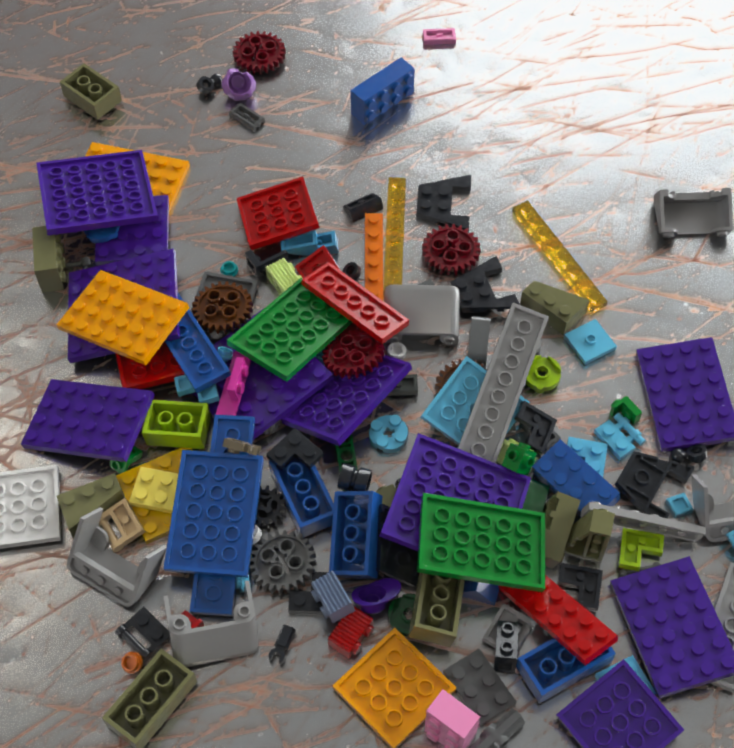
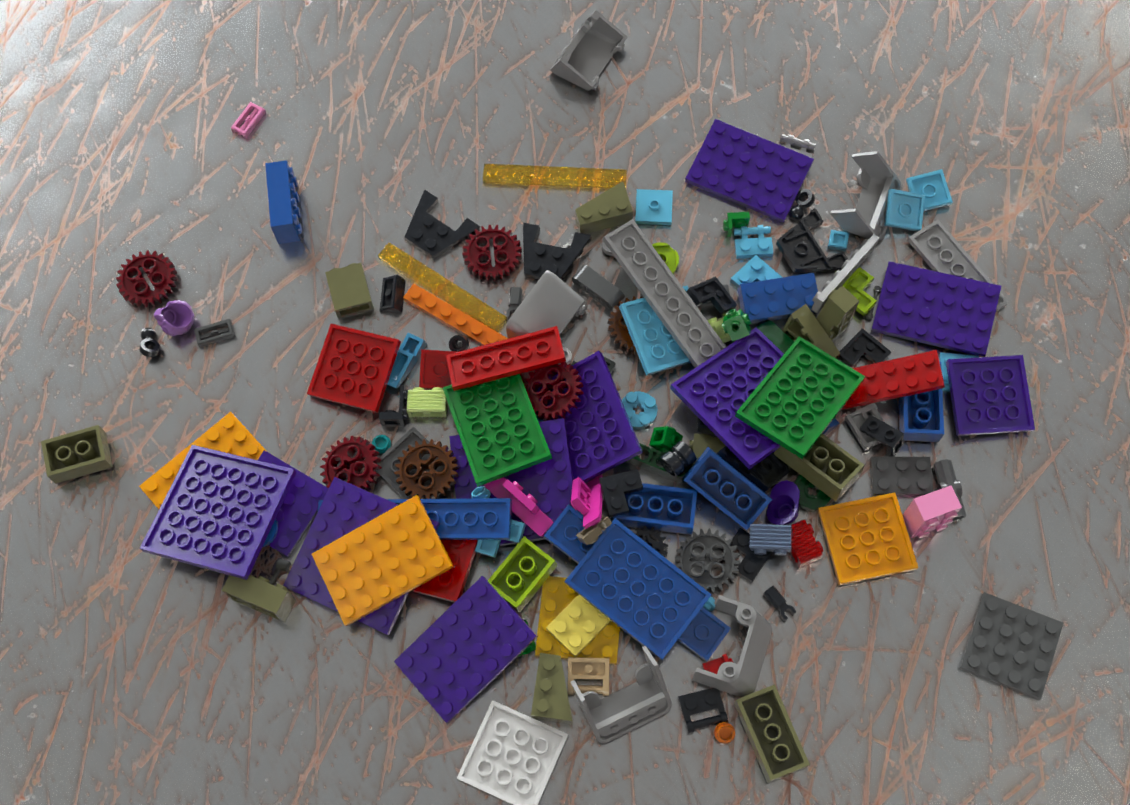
camera: 55 degrees left, 10 degrees up
none -> dark red gear [320,436,382,490]
none -> olive brick [325,263,374,319]
none -> dark pink bracket [571,475,603,529]
none -> green brick [649,426,683,453]

